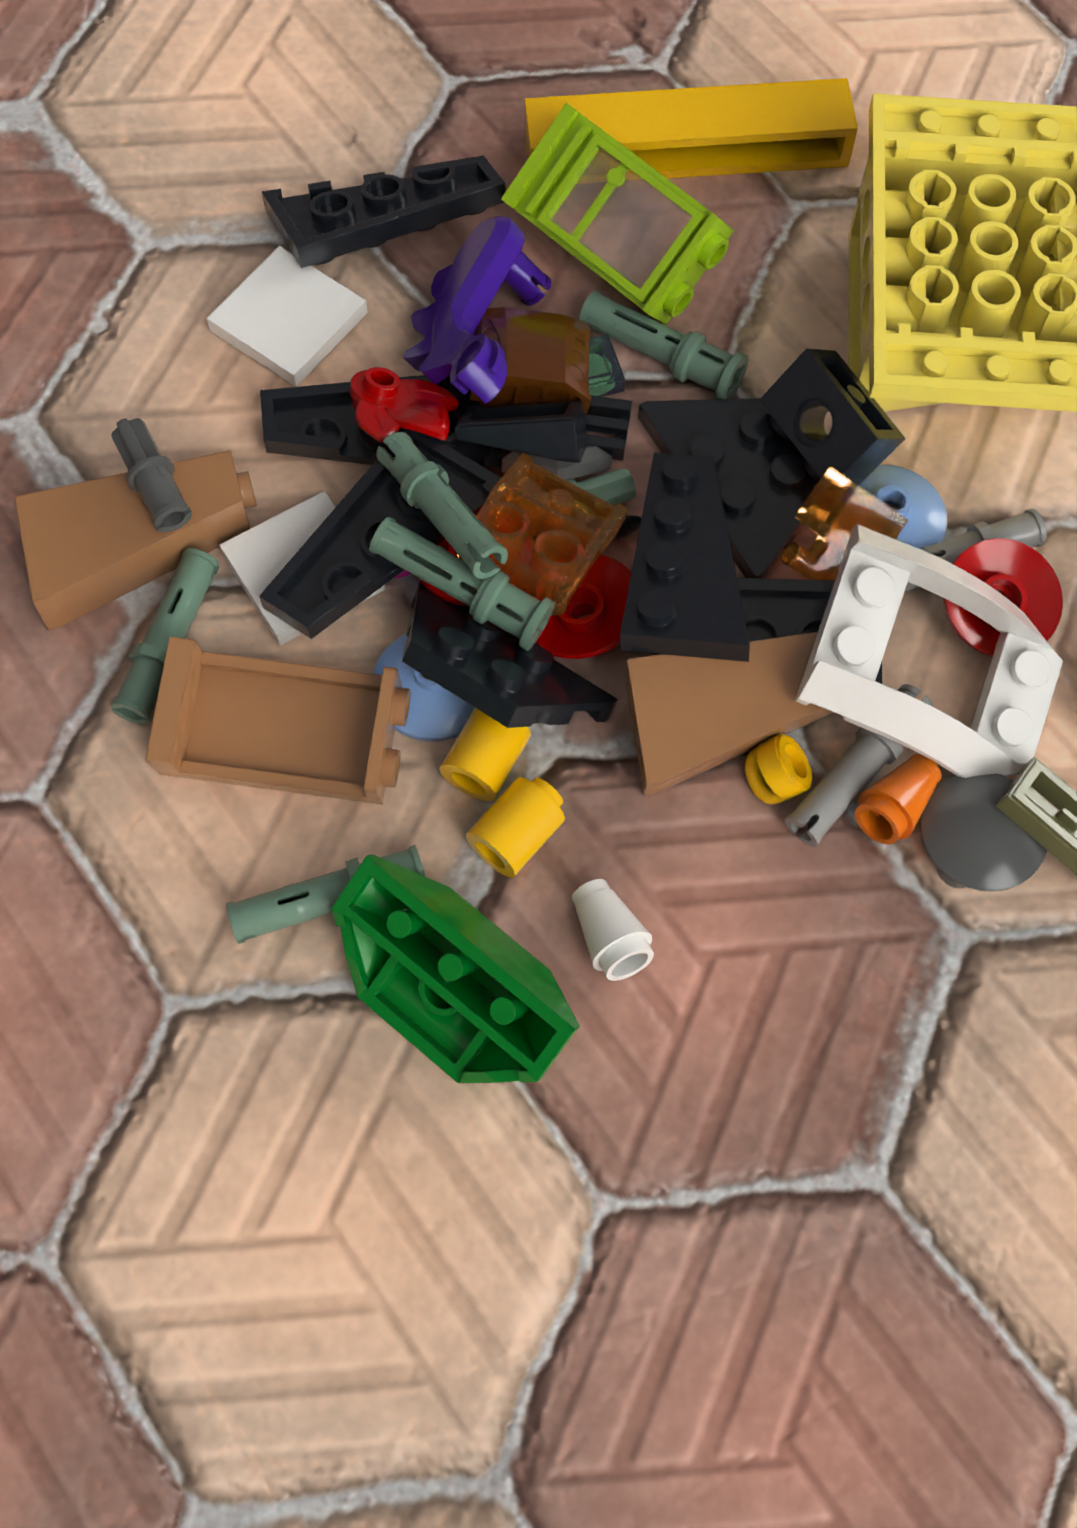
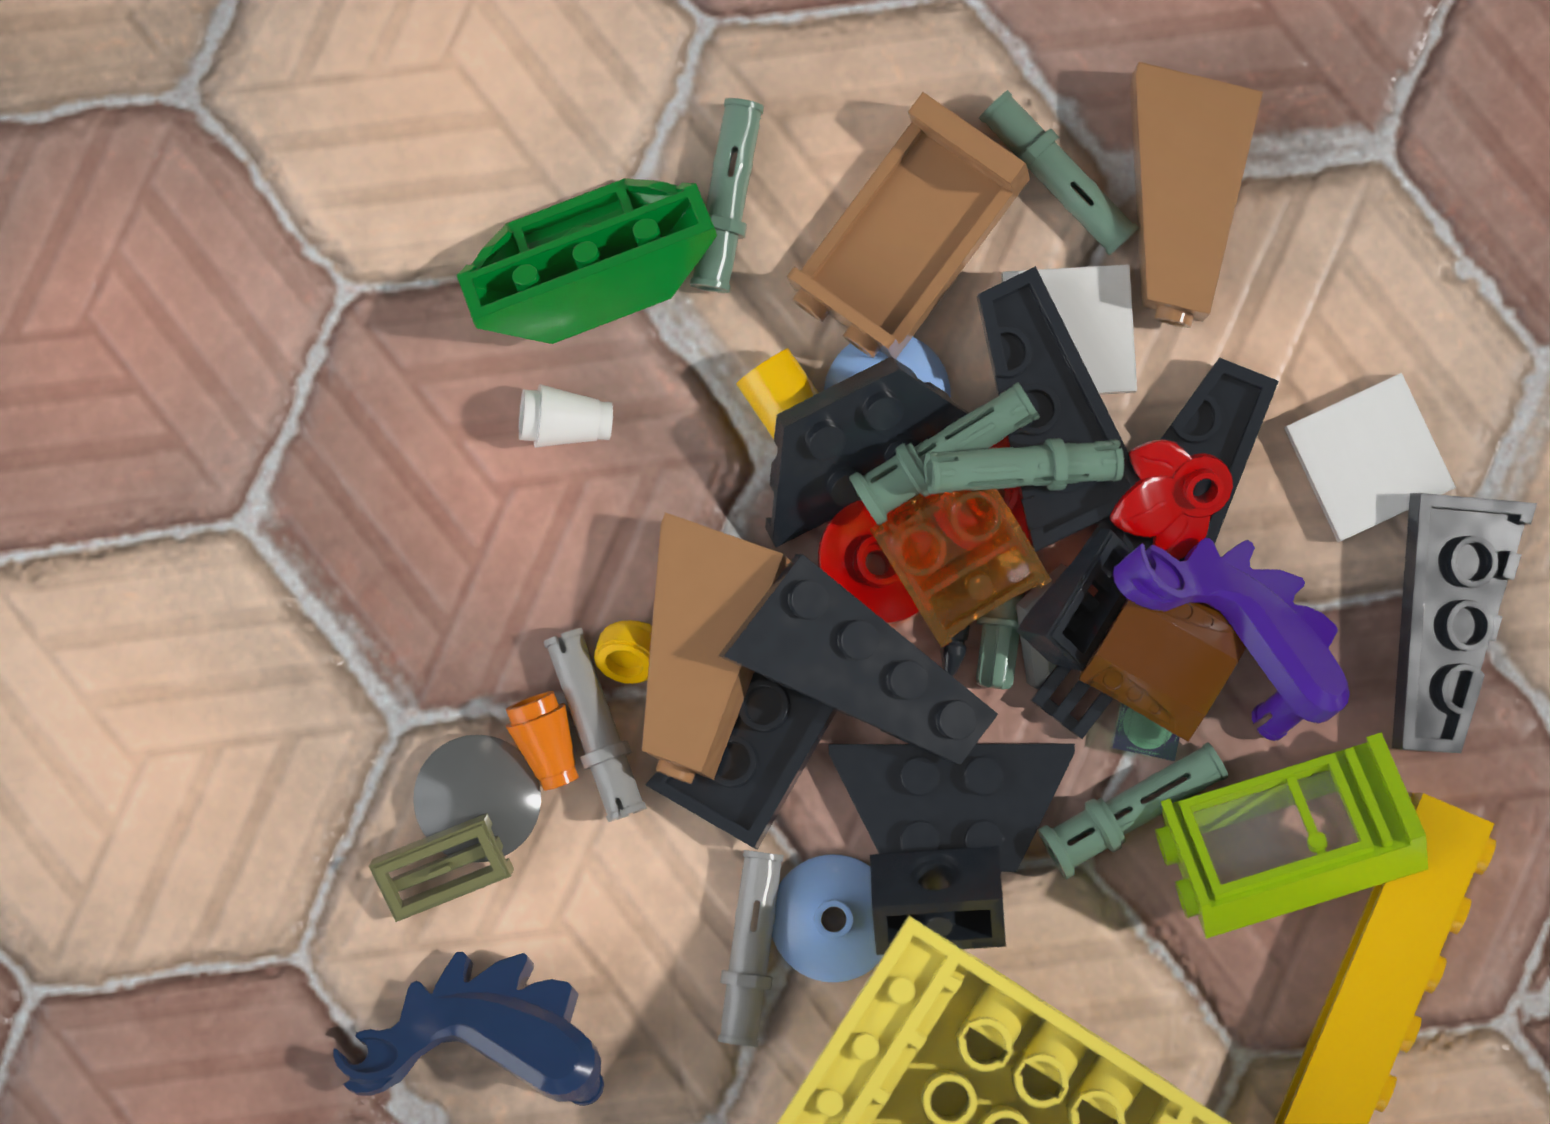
camera: 120 degrees right, 20 degrees up
dark grey axle [111,418,192,532] -> none
yellow brick [466,777,565,878] -> none
clear orange brick [781,467,909,580] -> none
white wedge [795,524,1063,778] -> none
red dish [943,538,1063,657] -> none

